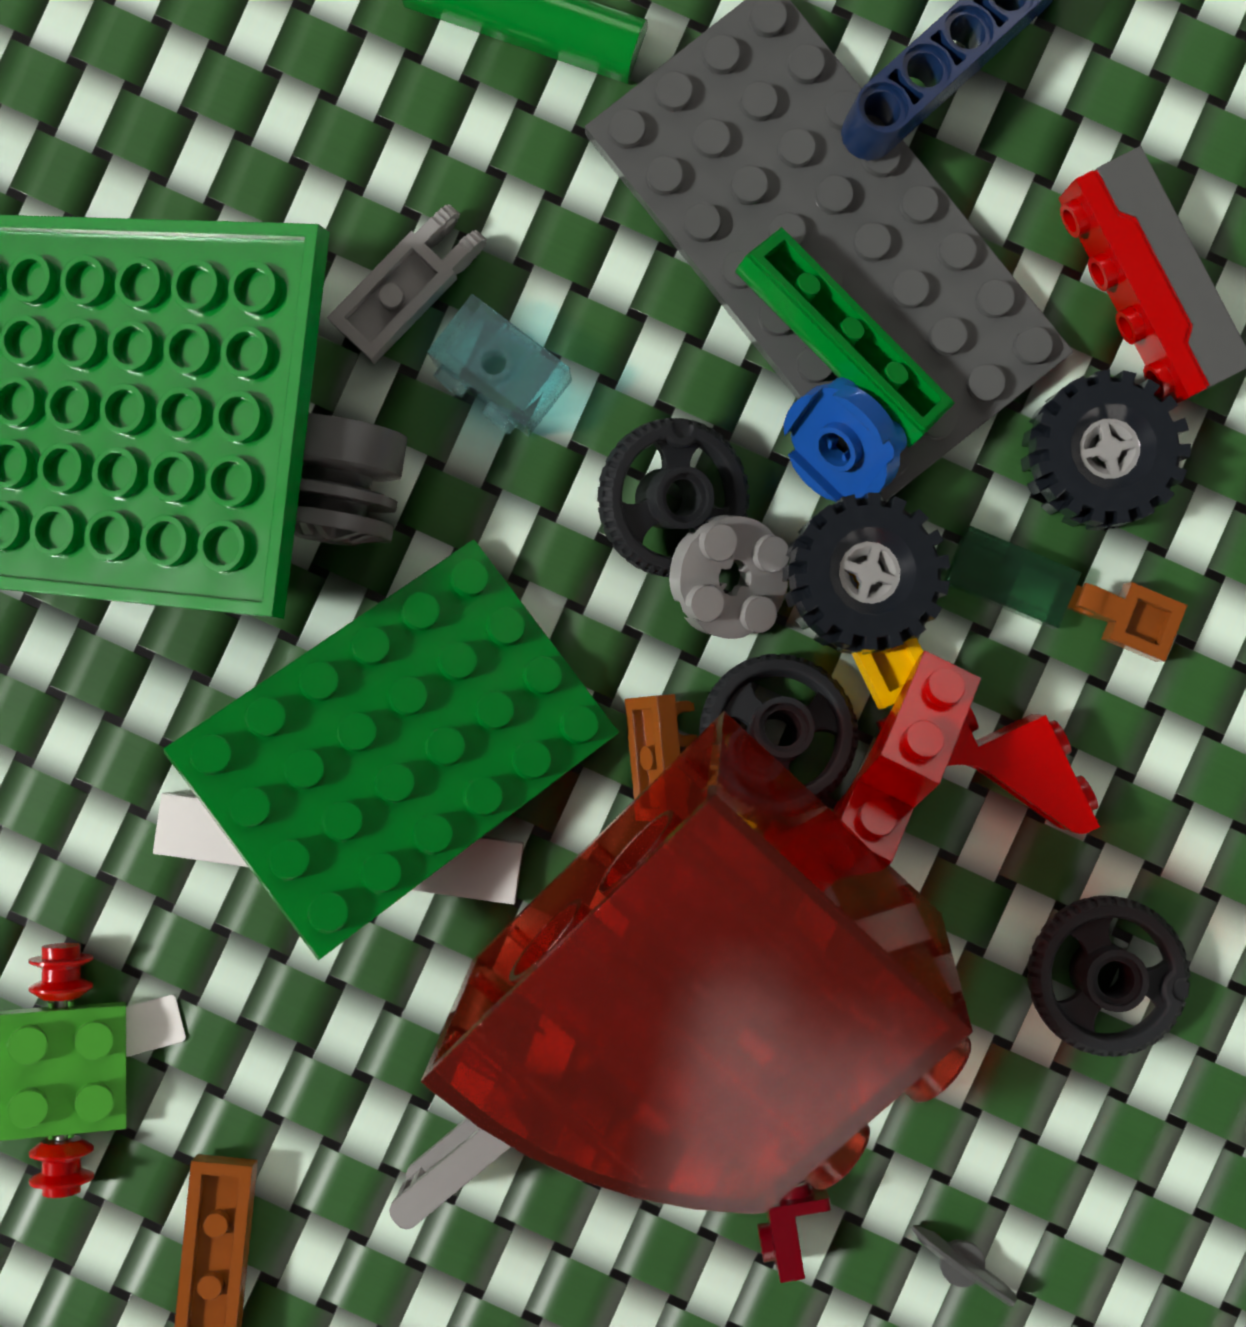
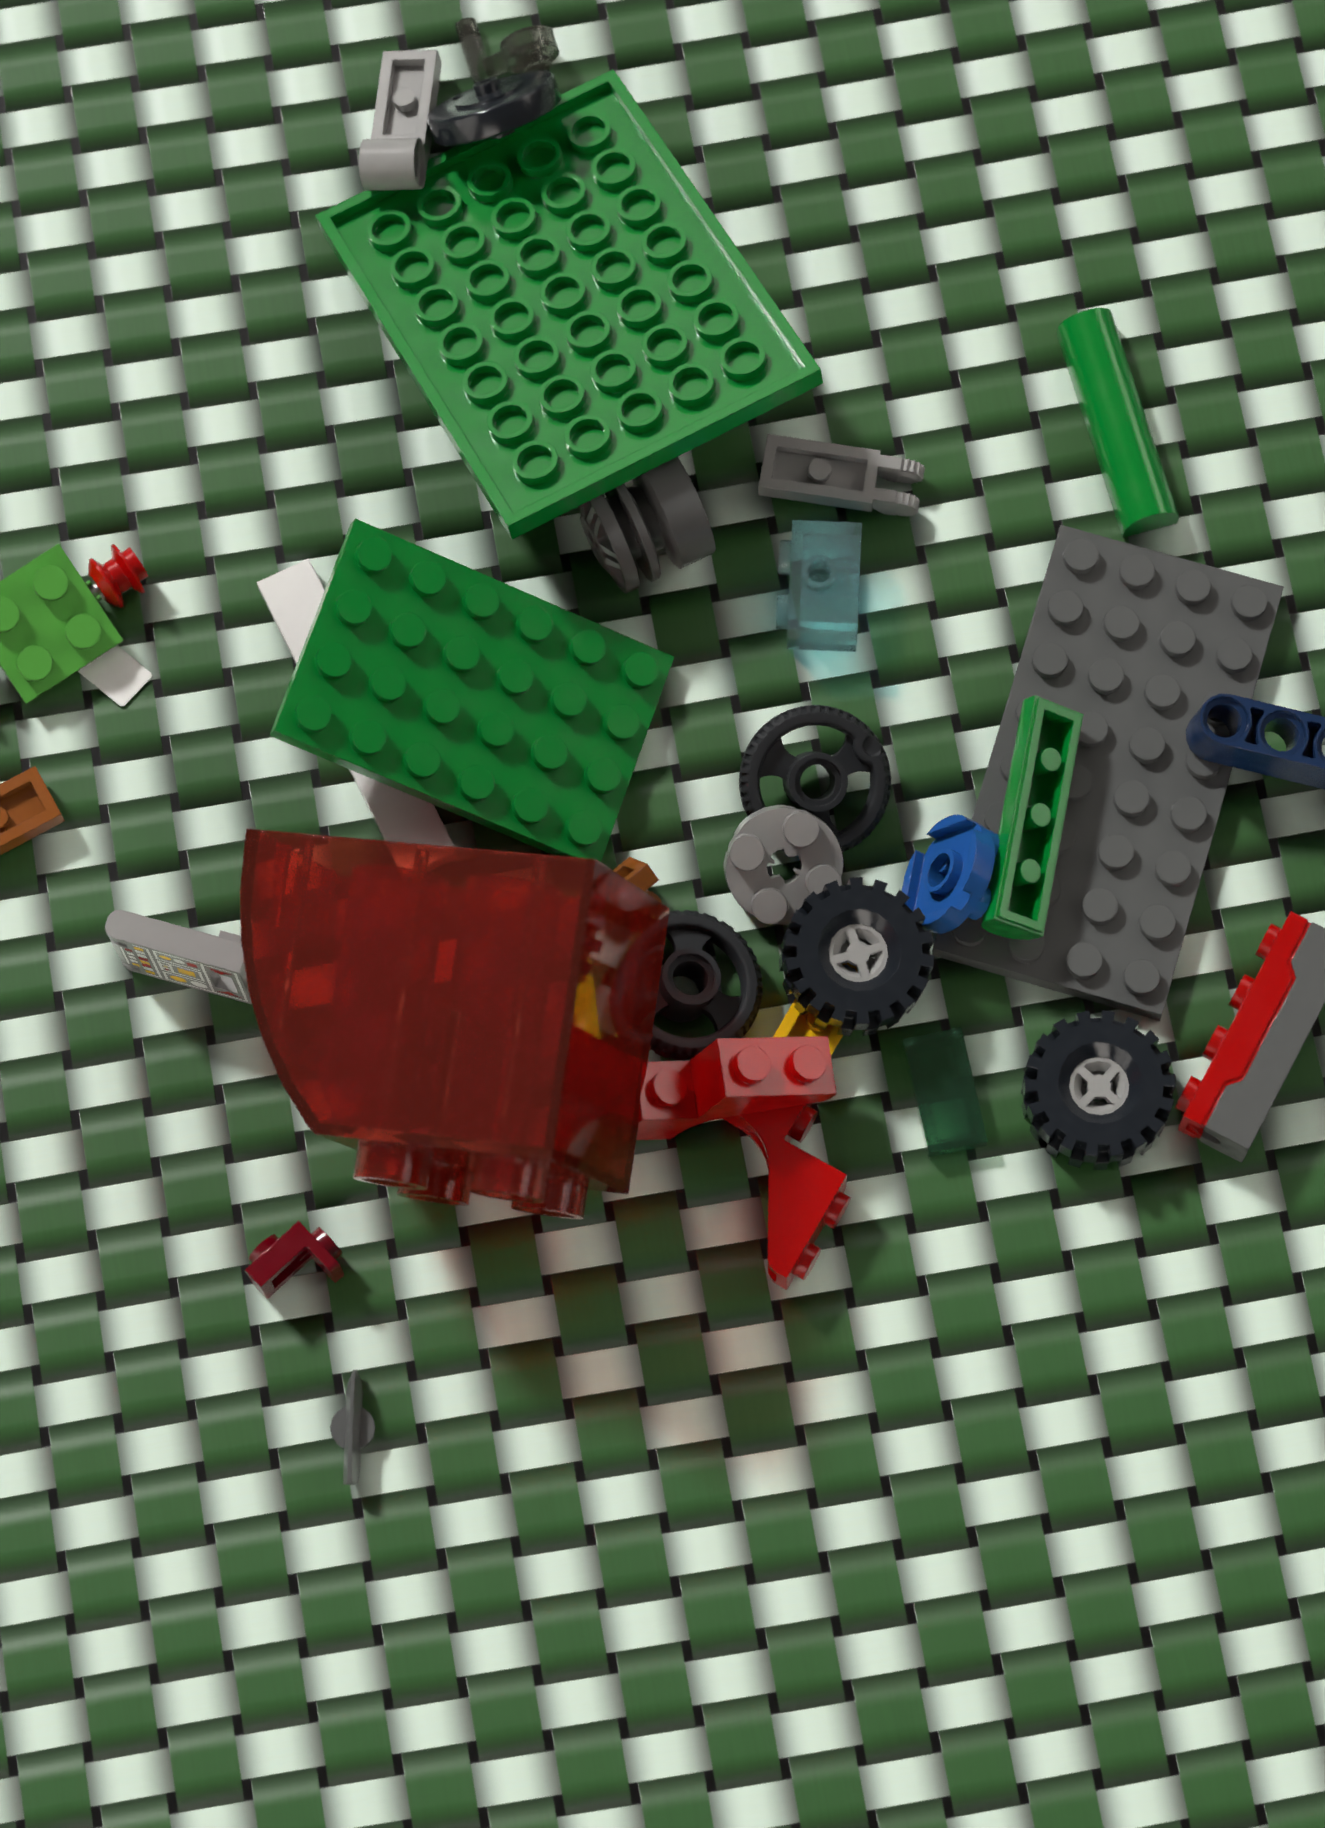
camera: 60 degrees right, 15 degrees down
black wheel [1027,895,1190,1057] -> none
dark orange plate [1065,582,1188,662] -> none

